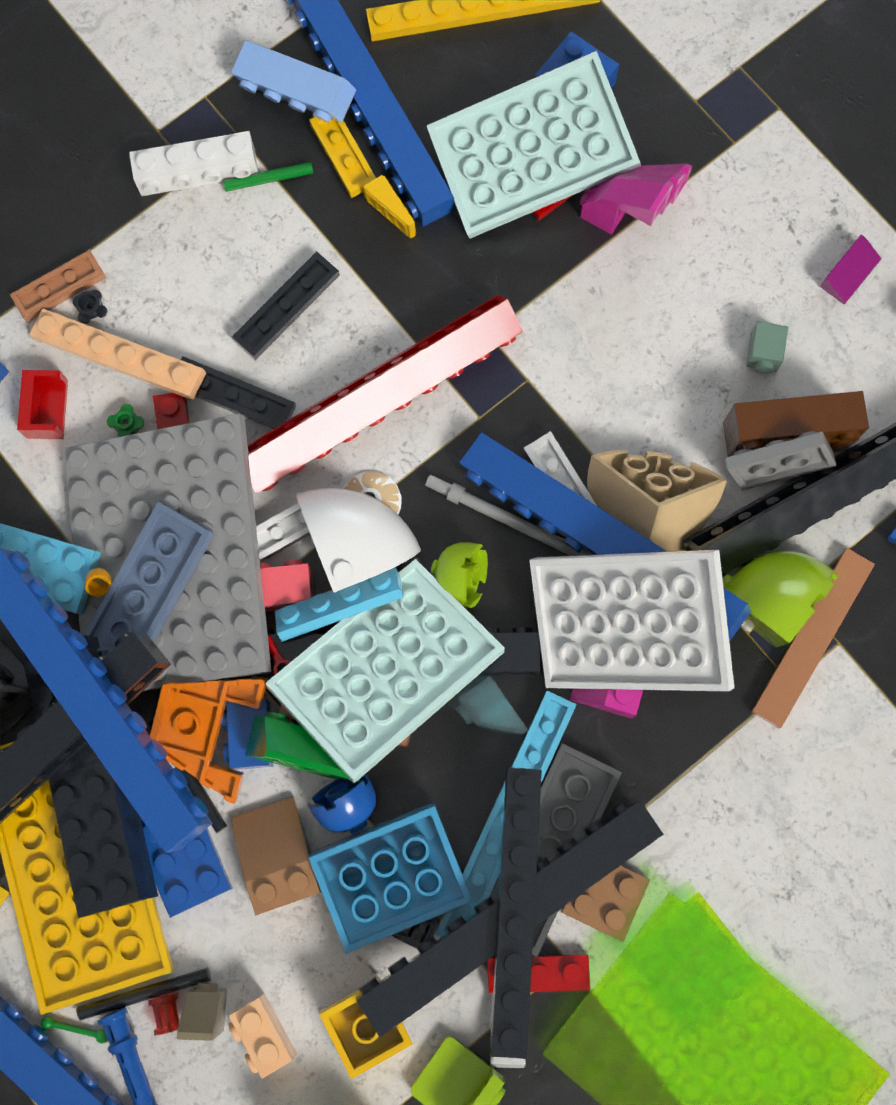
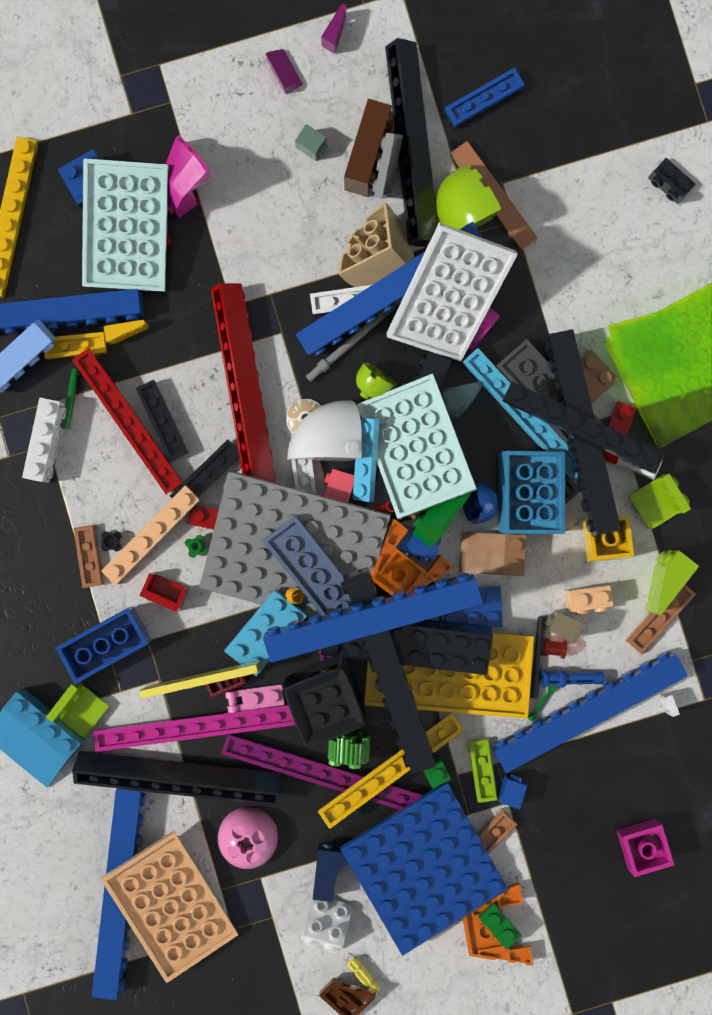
camera: 70 degrees left, 10 degrees up
none -> red plate [72,348,183,494]

